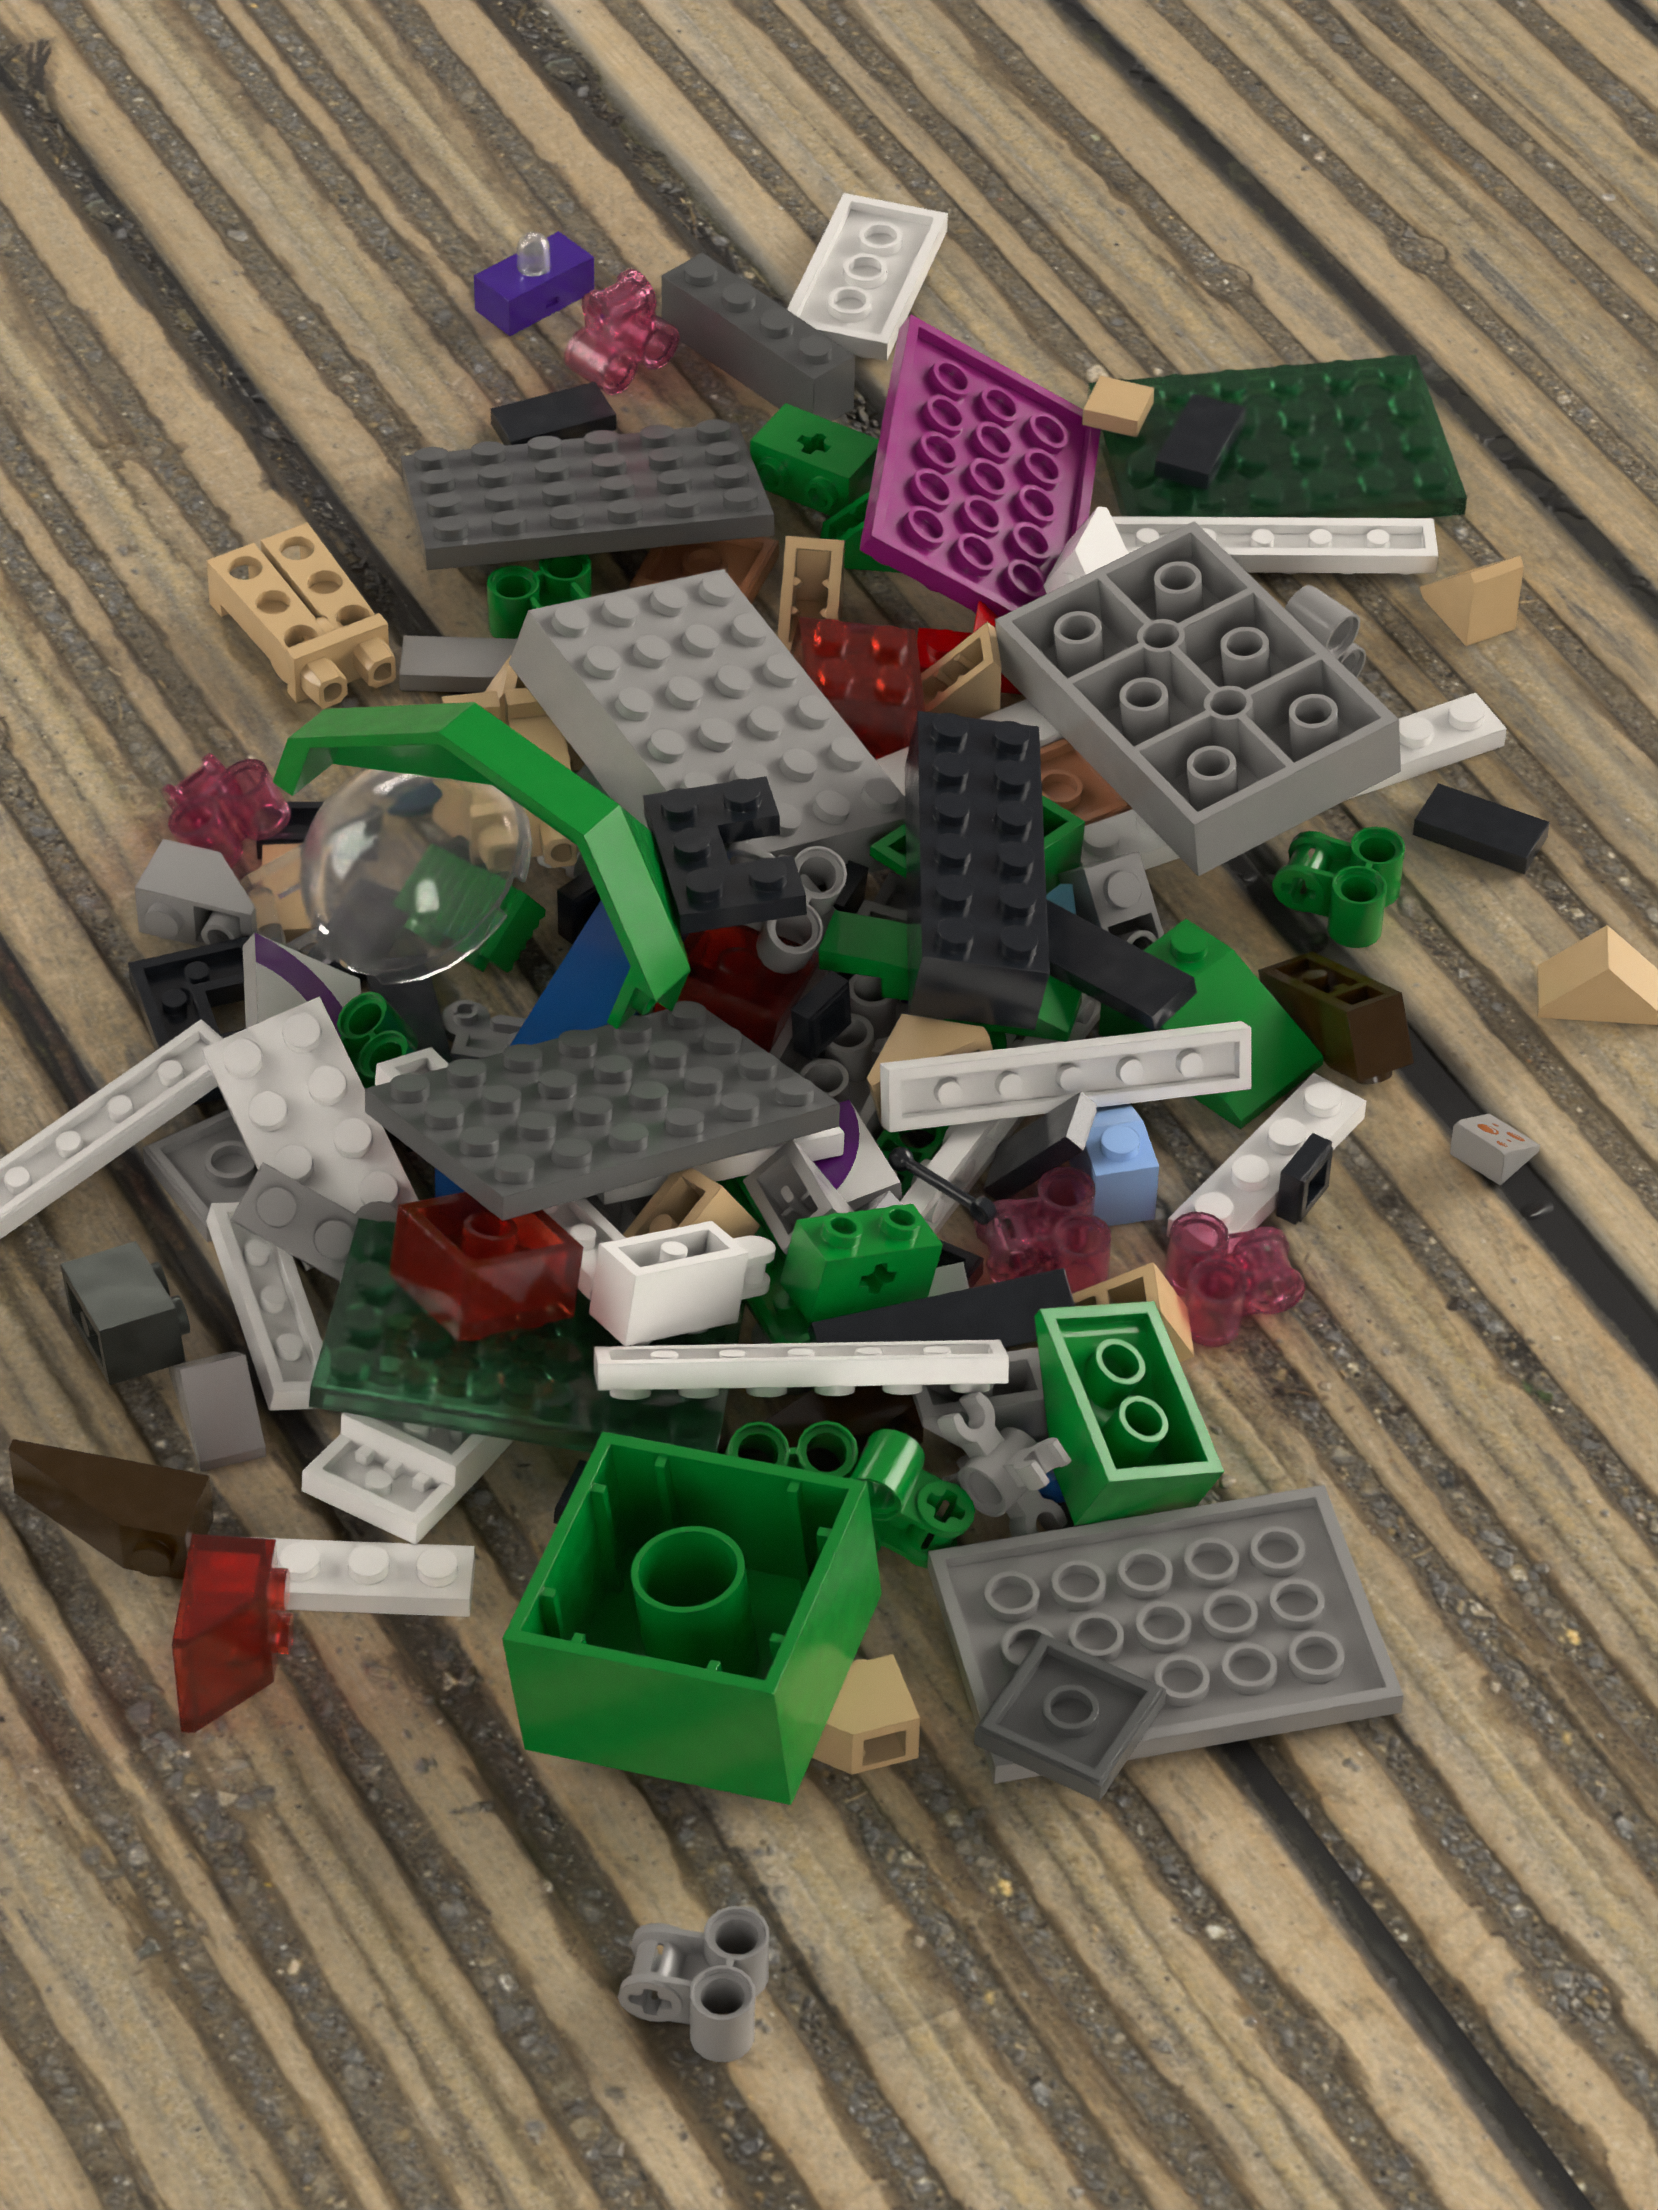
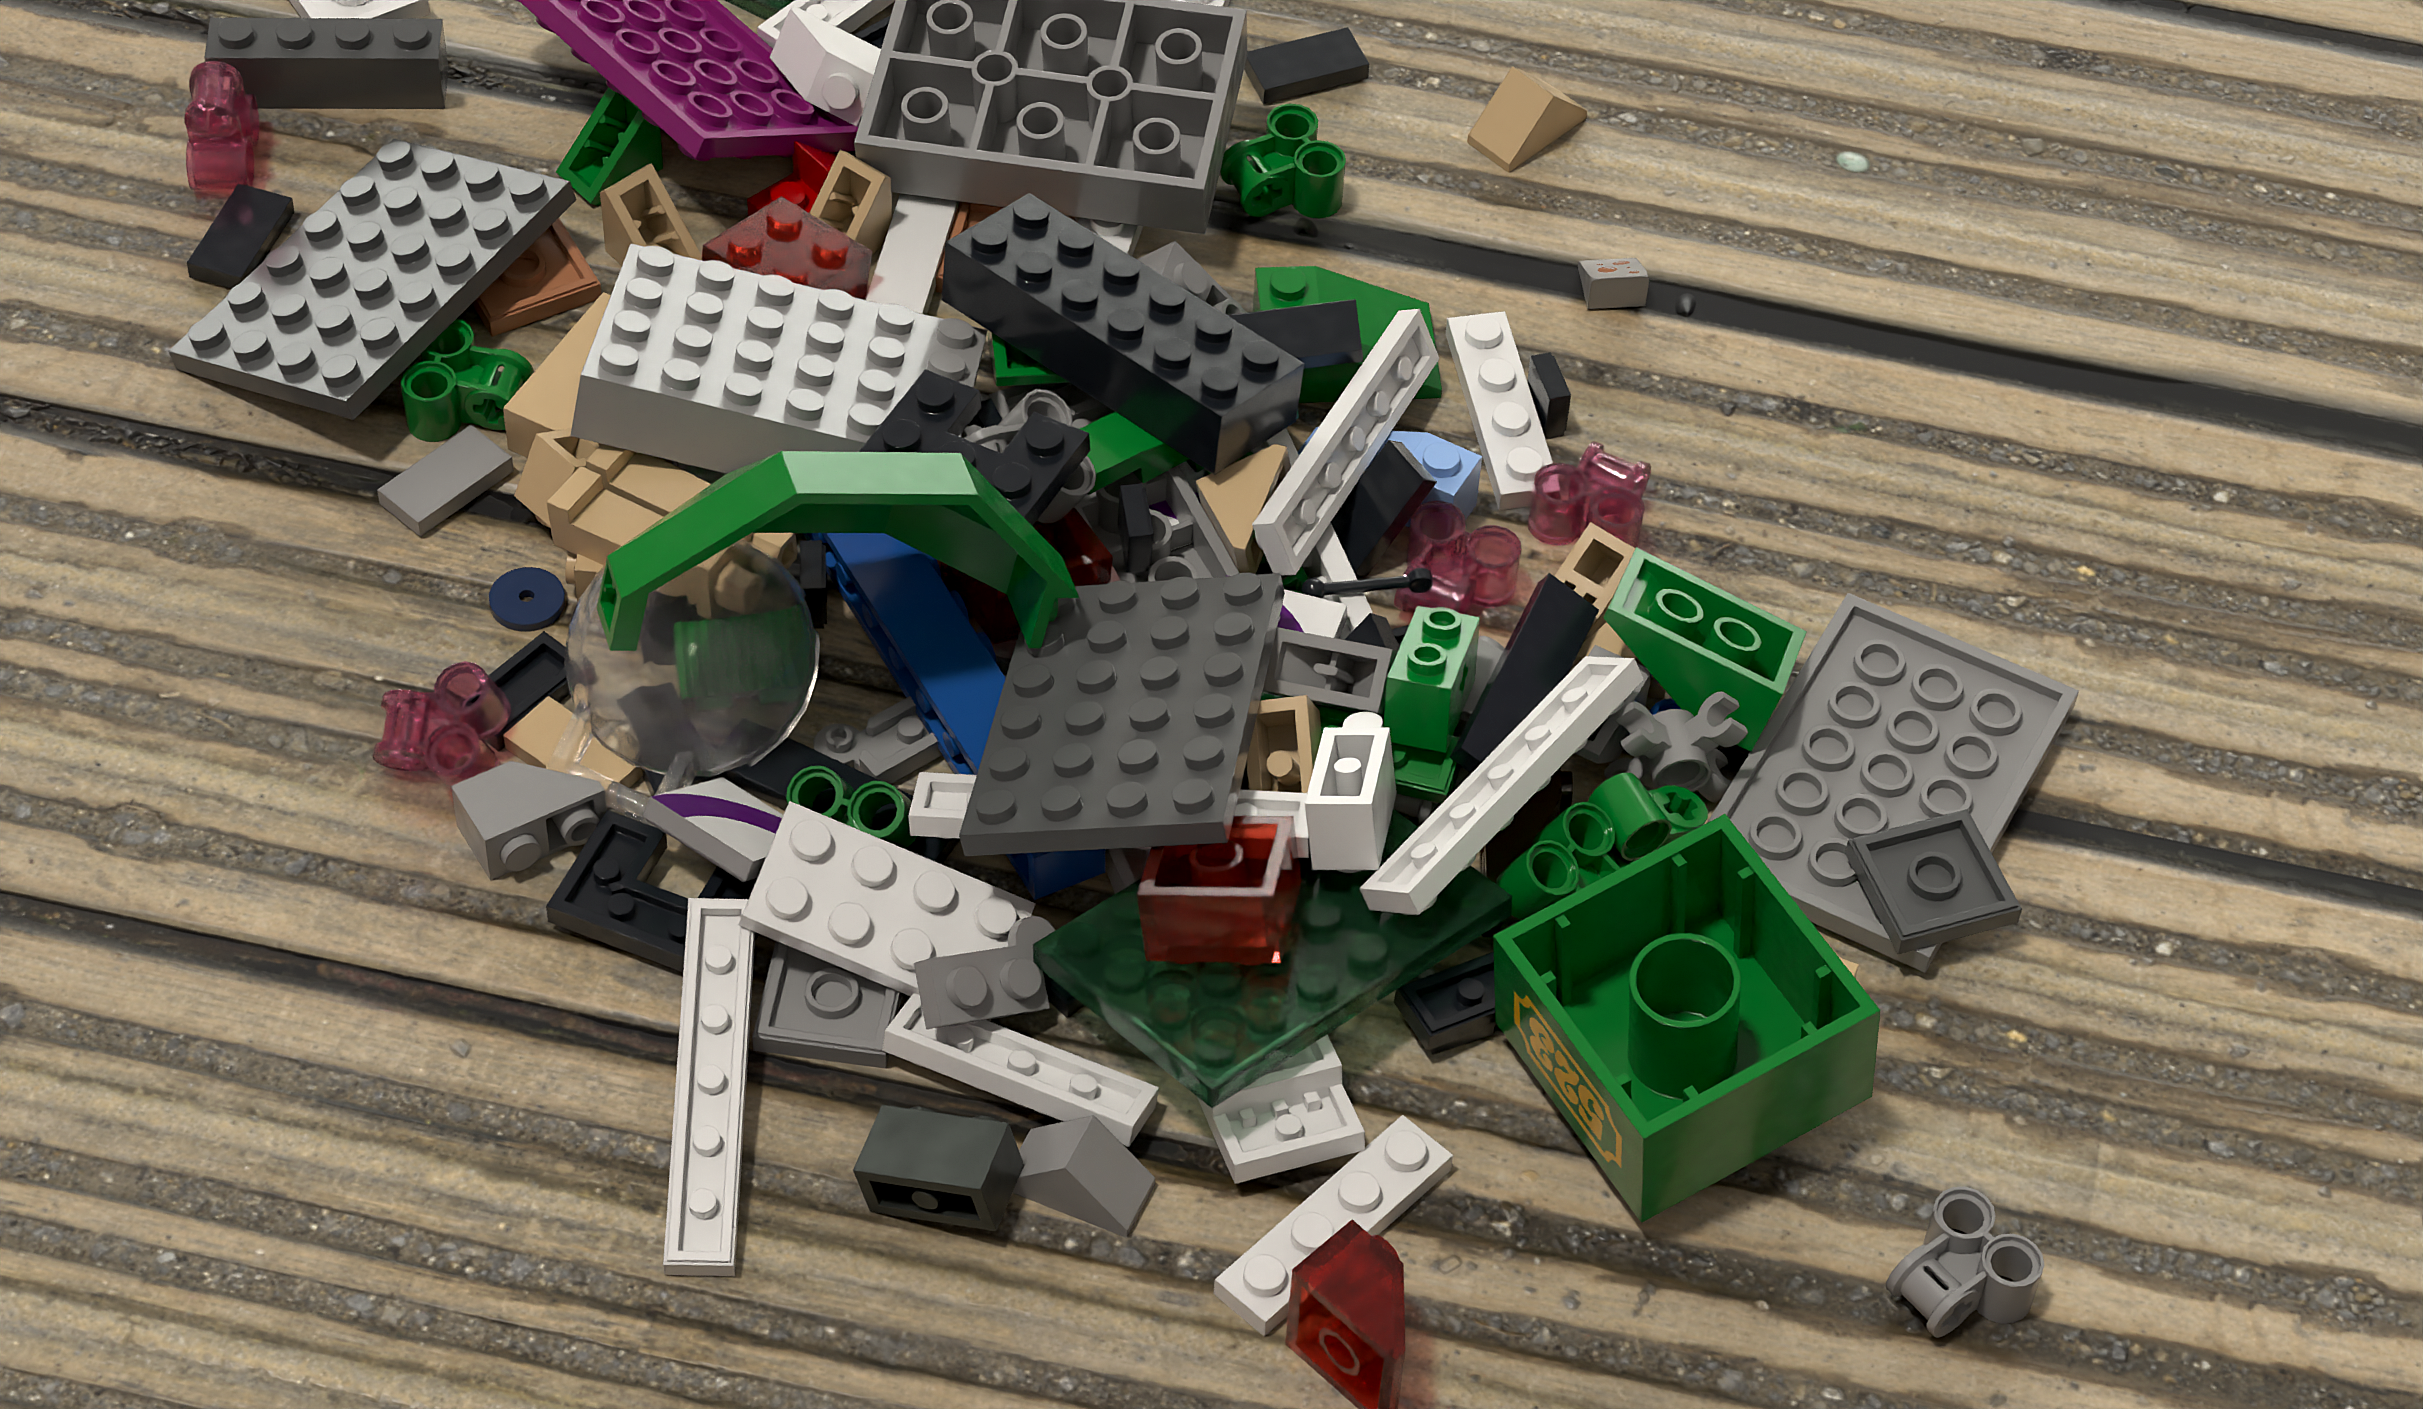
camera: 50 degrees left, 5 degrees up
dark brown slope [9,1439,214,1581] -> none
tan hips [207,522,396,709] -> none
dark purple piece [474,231,595,336] -> none
green brick [750,403,879,516] -> none
dark brown slope [1258,951,1414,1084] -> none

